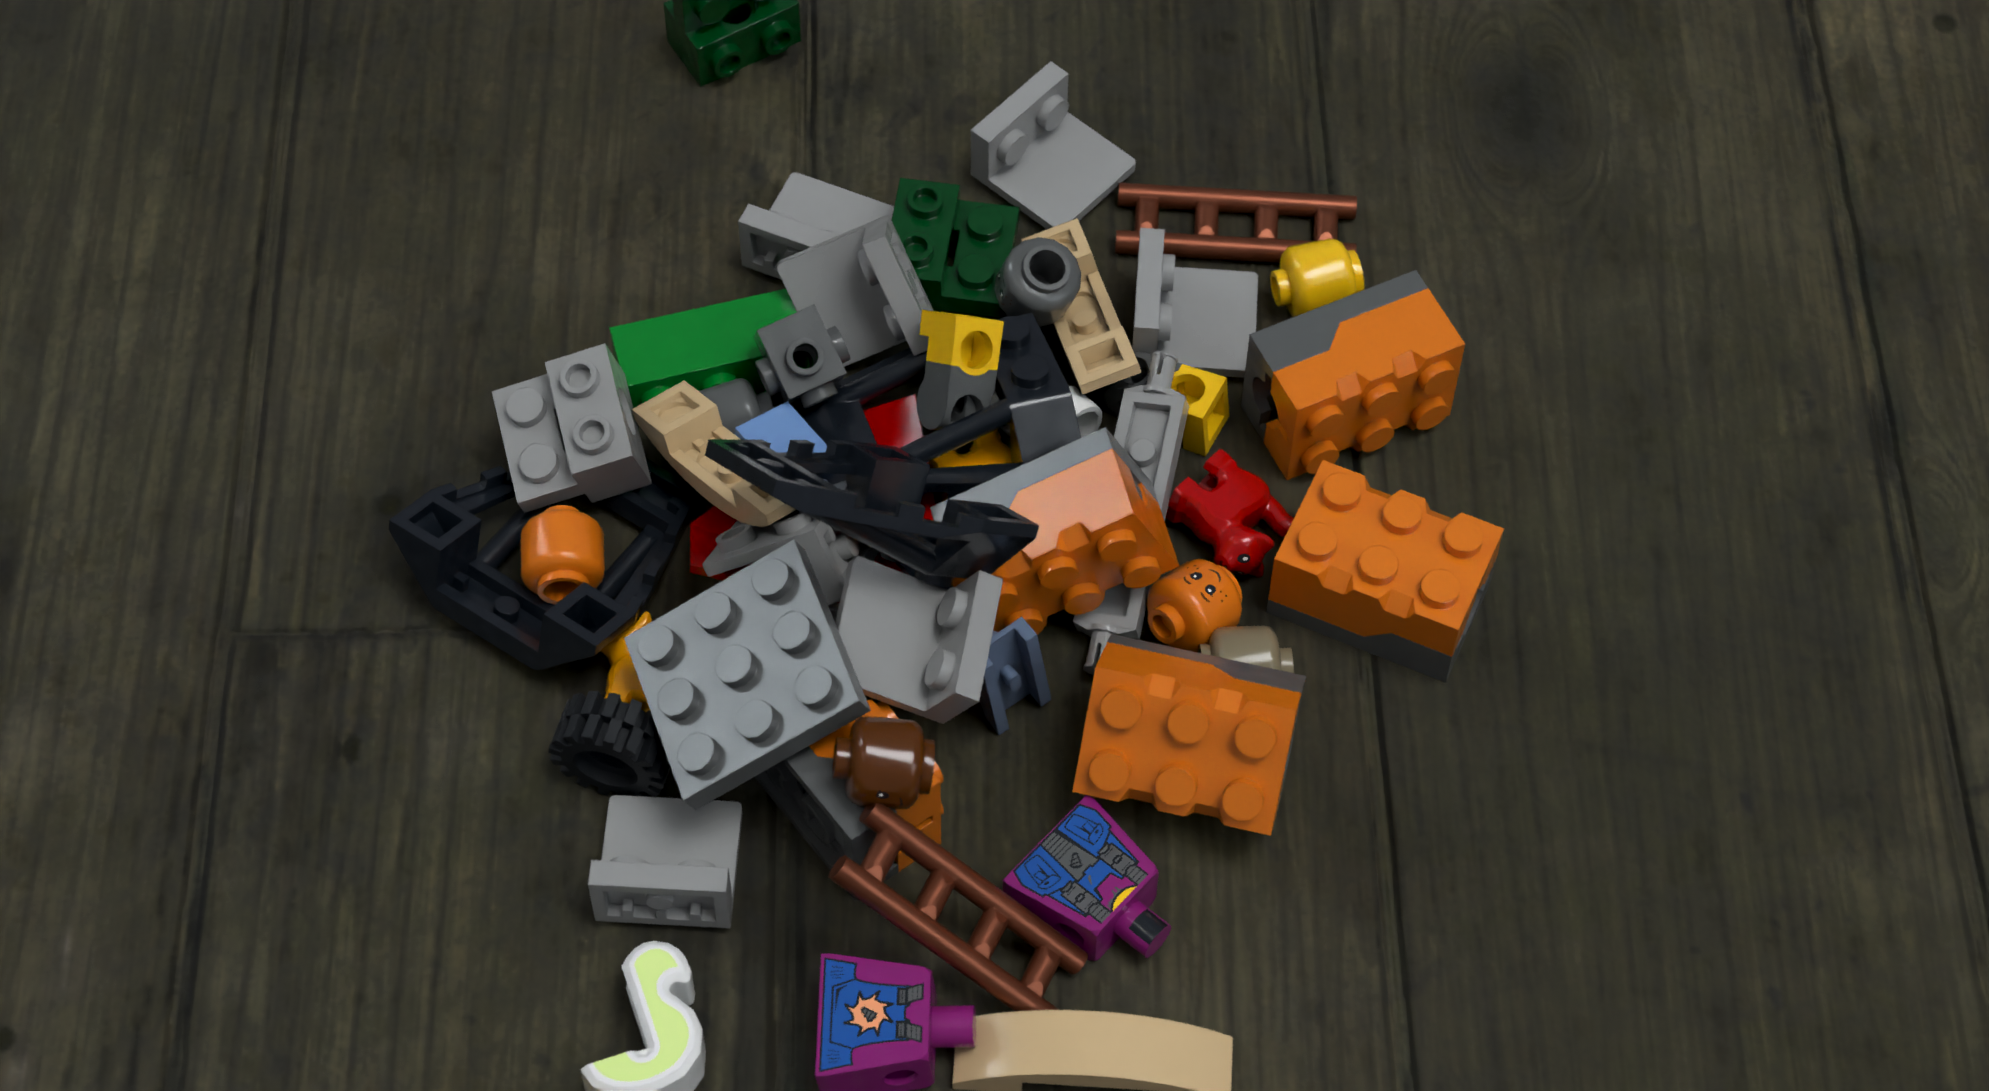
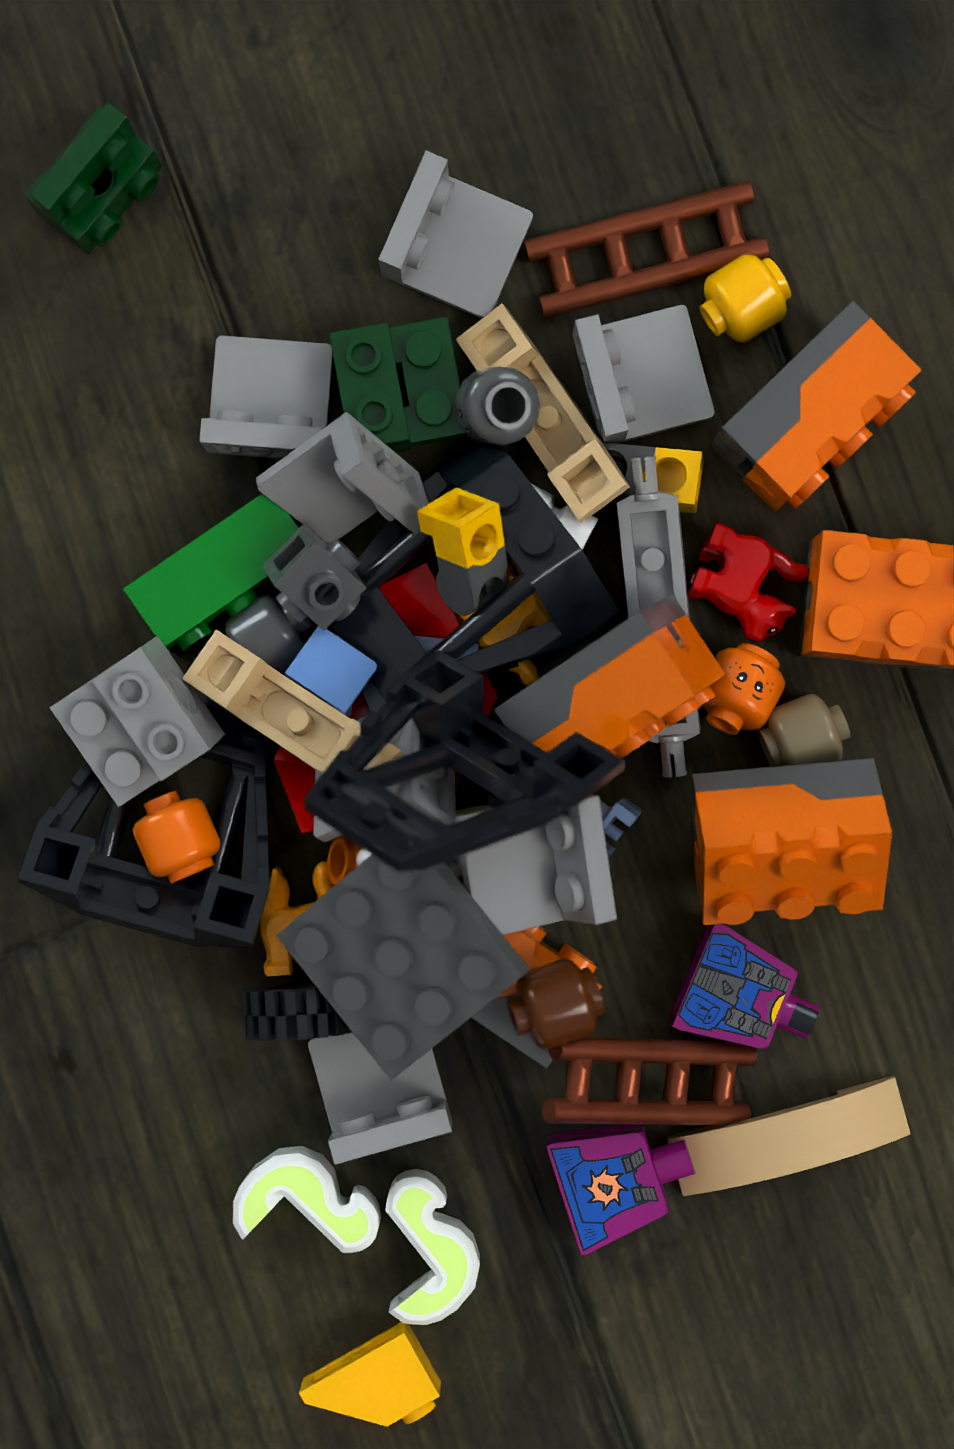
camera: 15 degrees left, 30 degrees up
none -> white animal [233,1146,381,1253]

